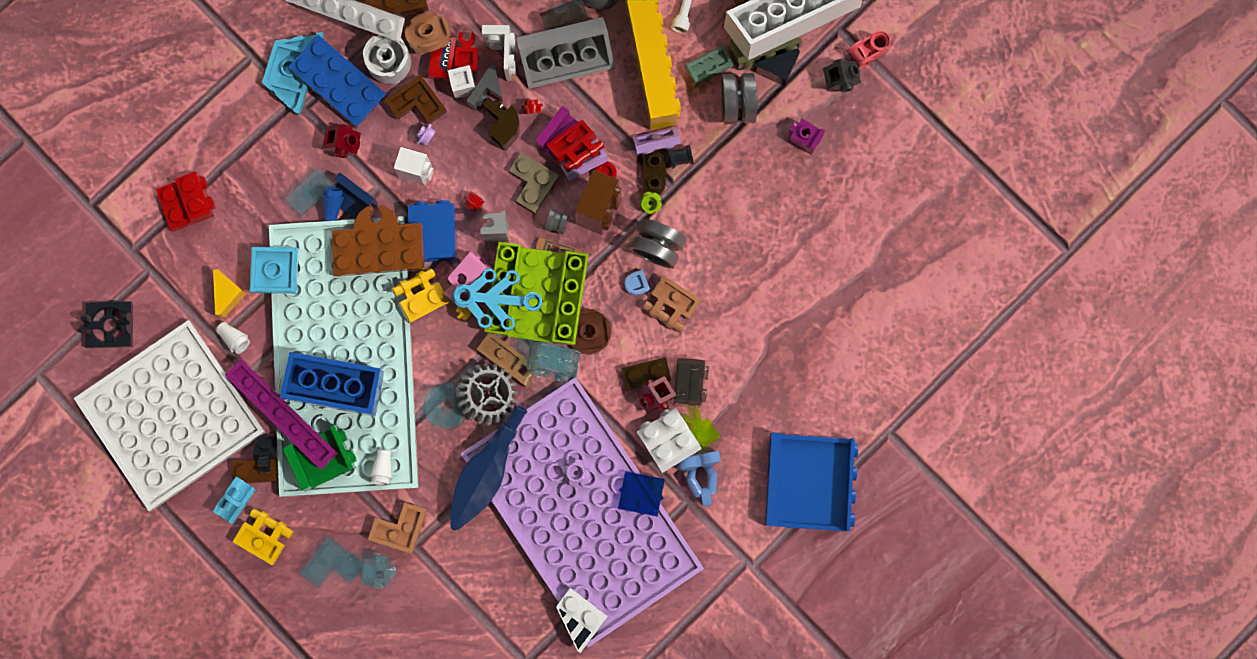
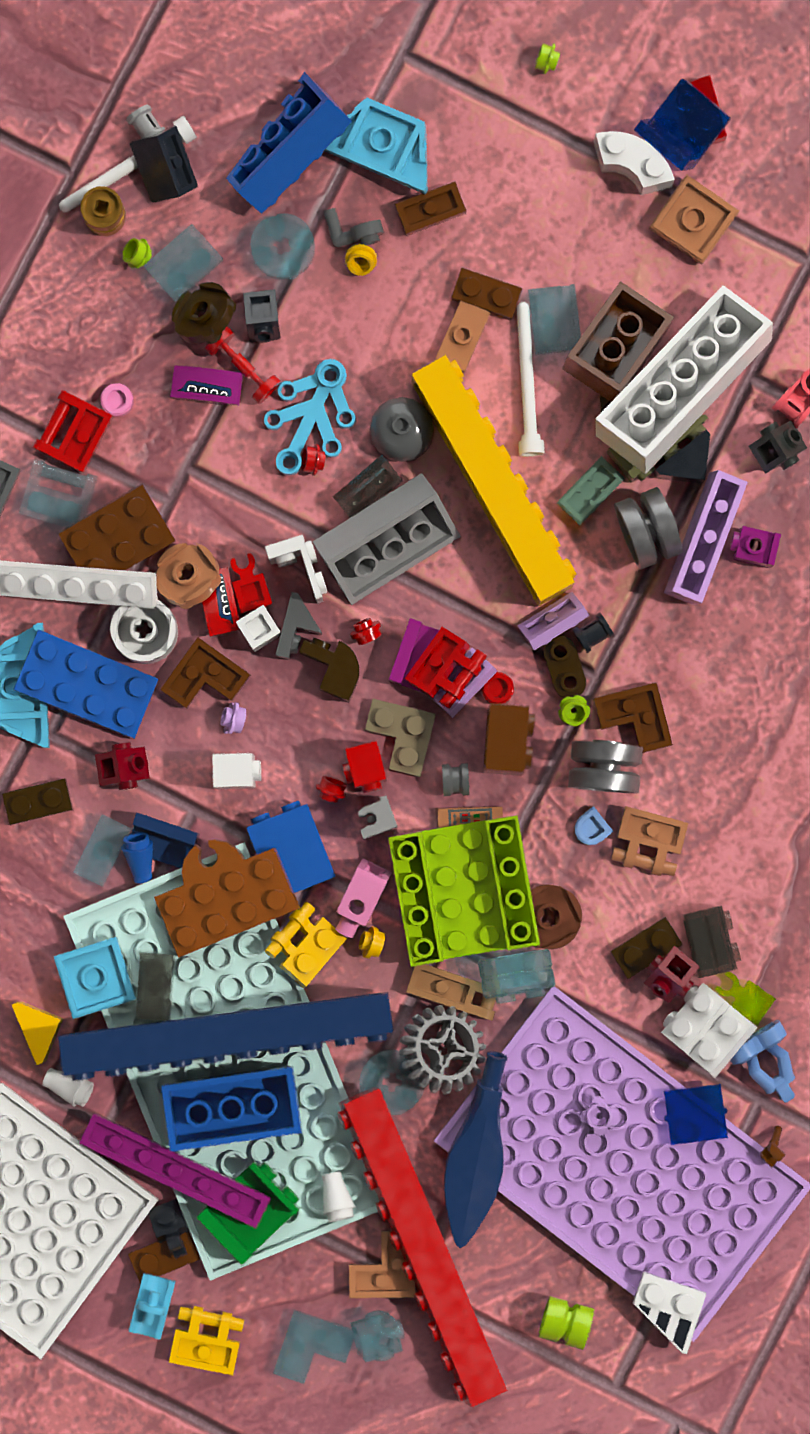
camera: 20 degrees left, 5 degrees up
medium azure plant [453,268,542,331] -> none
none -> dark brown plate [2,778,74,825]
none -> dark blue brick [58,992,393,1081]
none -> clear smoke brick [136,952,175,1021]
none -> red brick [337,1087,508,1407]
none -> red brick [342,741,387,793]
none -> lime wheel [538,1296,594,1350]
none -> reddish brown plate [593,682,673,753]
none -> lavender brick [664,470,748,605]
none -> reddish brown hand [760,1126,785,1168]

